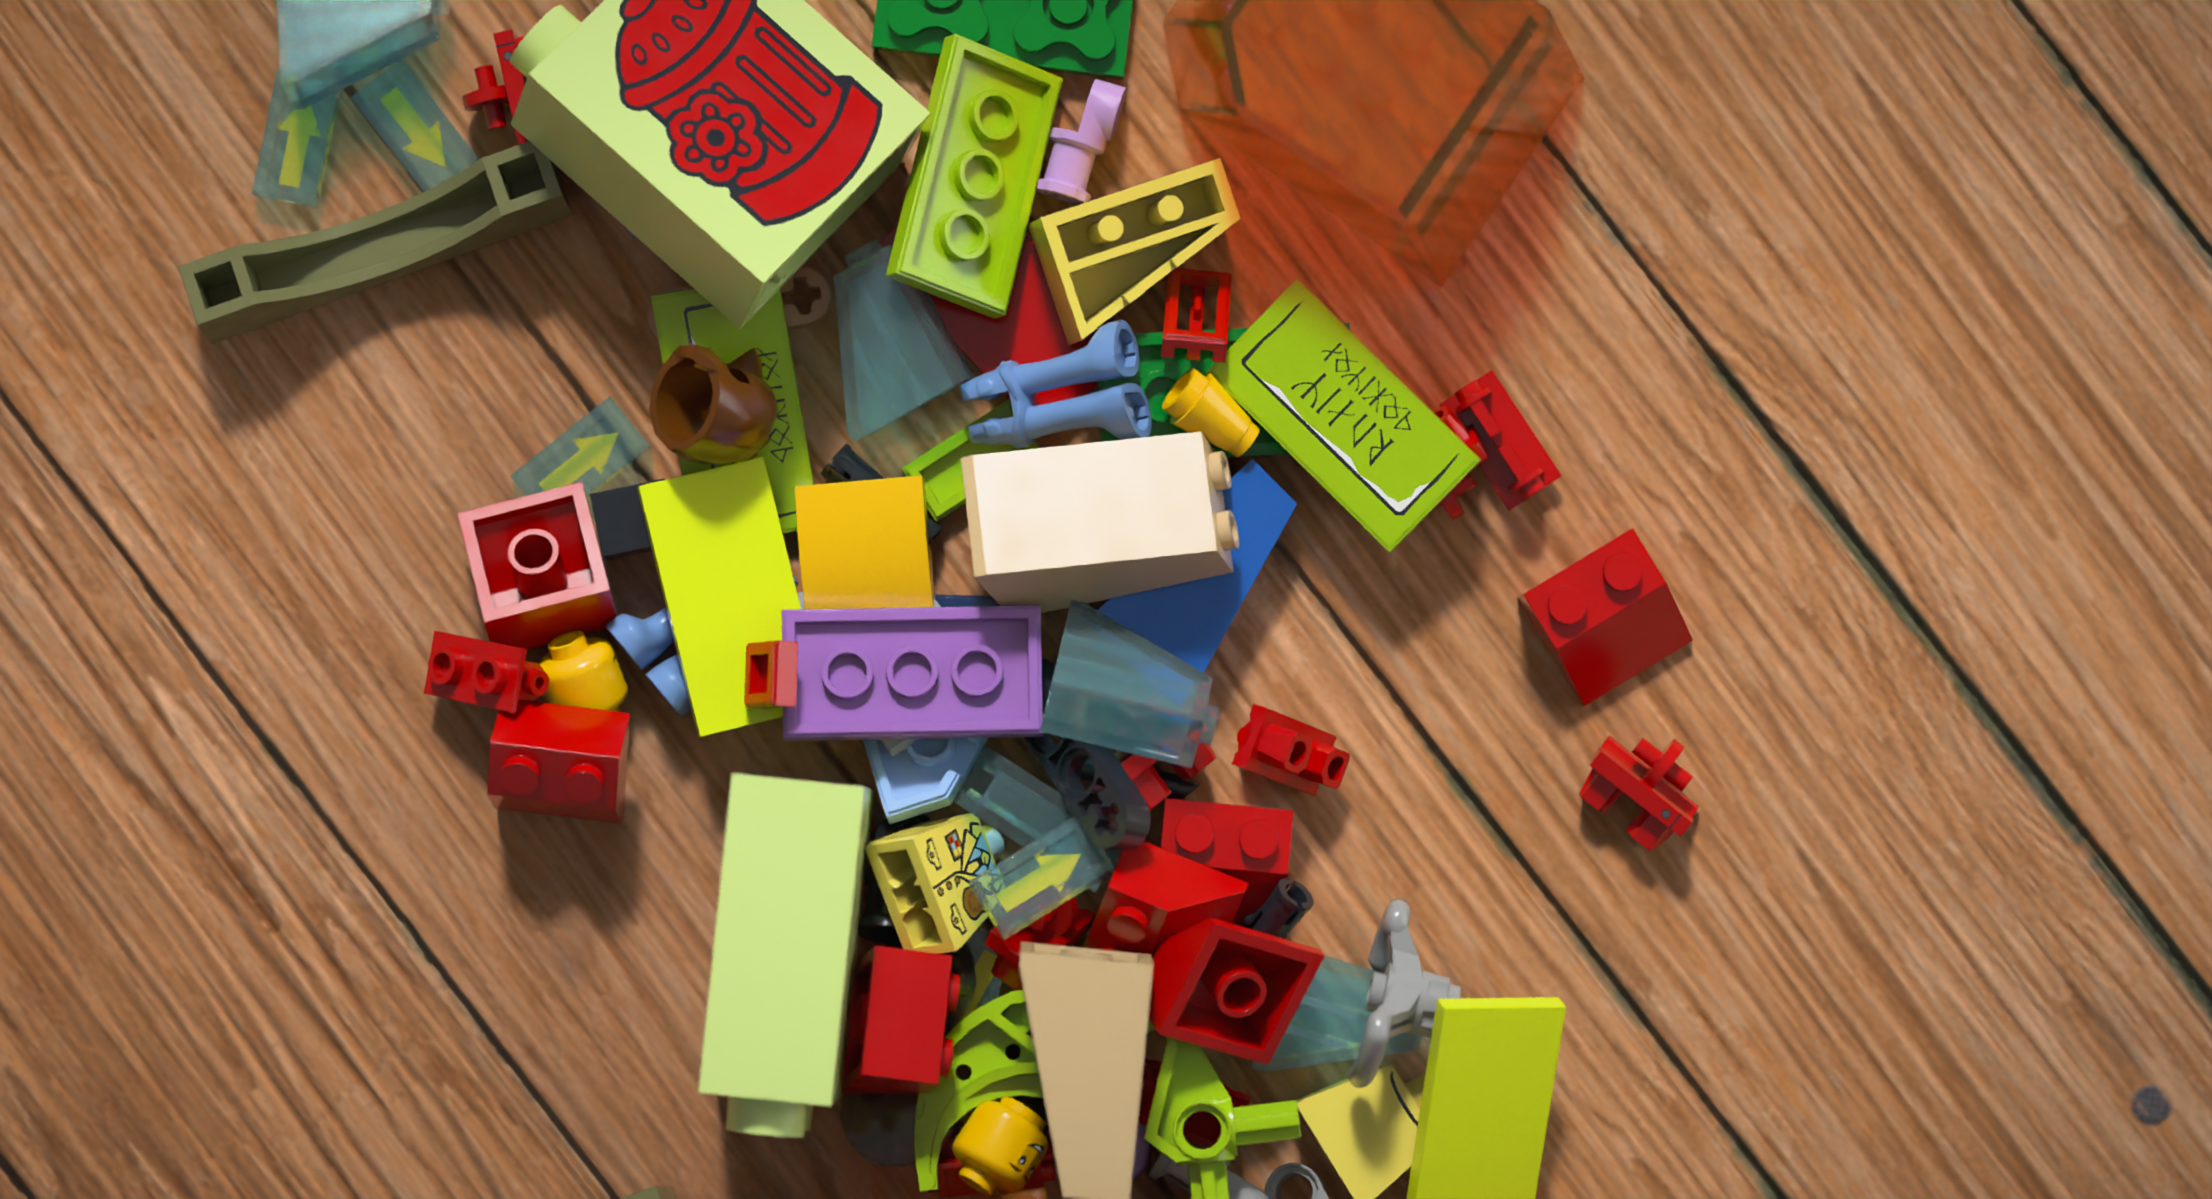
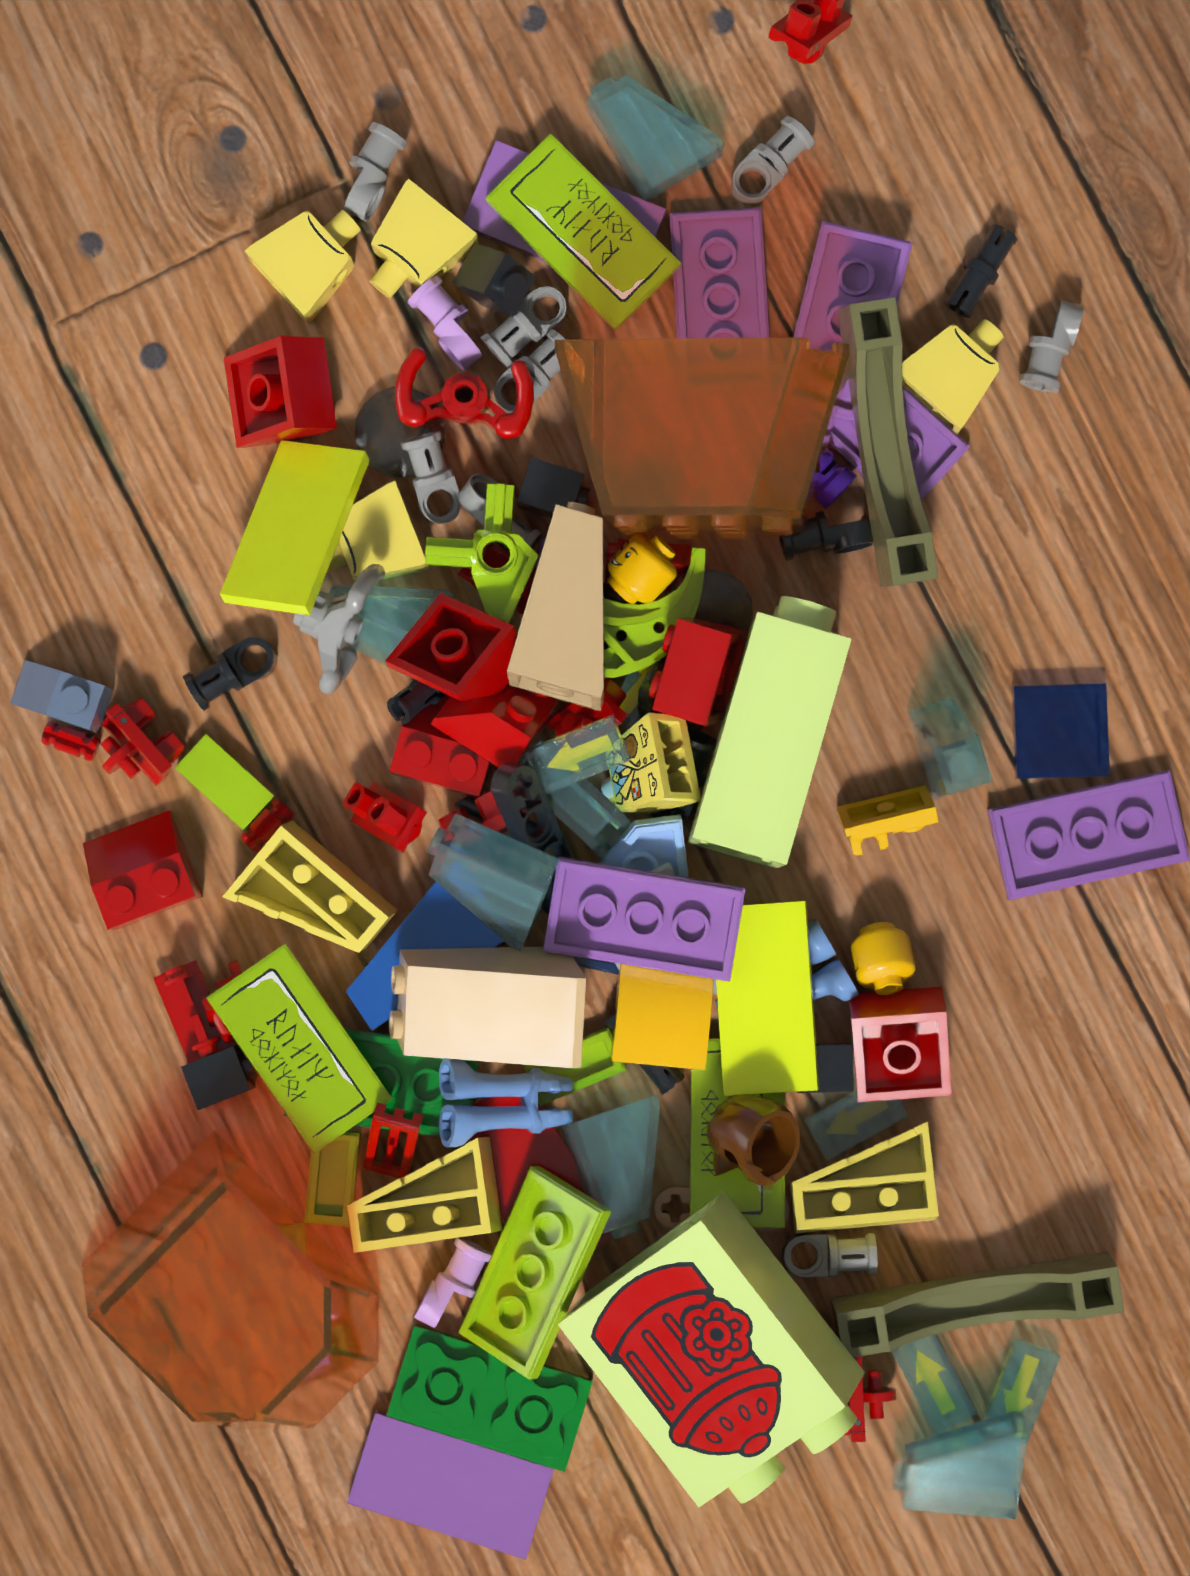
camera: 165 degrees left, 0 degrees up
red hinge [424,631,549,713] -> none
red slope [487,699,630,824] -> none
tile [744,640,798,709] -> none
yellow cone [1162,368,1260,458] -> none
none -> sand blue slope [10,660,114,734]
none -> red piece [41,721,100,761]
none -> lime tile [175,734,276,831]
none -> black brick [181,1045,259,1110]
none -> black connector [183,637,277,711]
none -> light yellow wedge [223,820,398,953]
none -> red piece [241,799,294,853]
none -> tile [304,1131,361,1227]
none -> light grey connector [781,1233,878,1277]
none -> light yellow wedge [790,1122,939,1234]
none -> yellow plate [836,785,939,856]
none -> clear light blue slope [907,698,993,800]
none -> medium lavender tile [987,770,1190,900]
none -> clear blue tile [1012,683,1110,780]

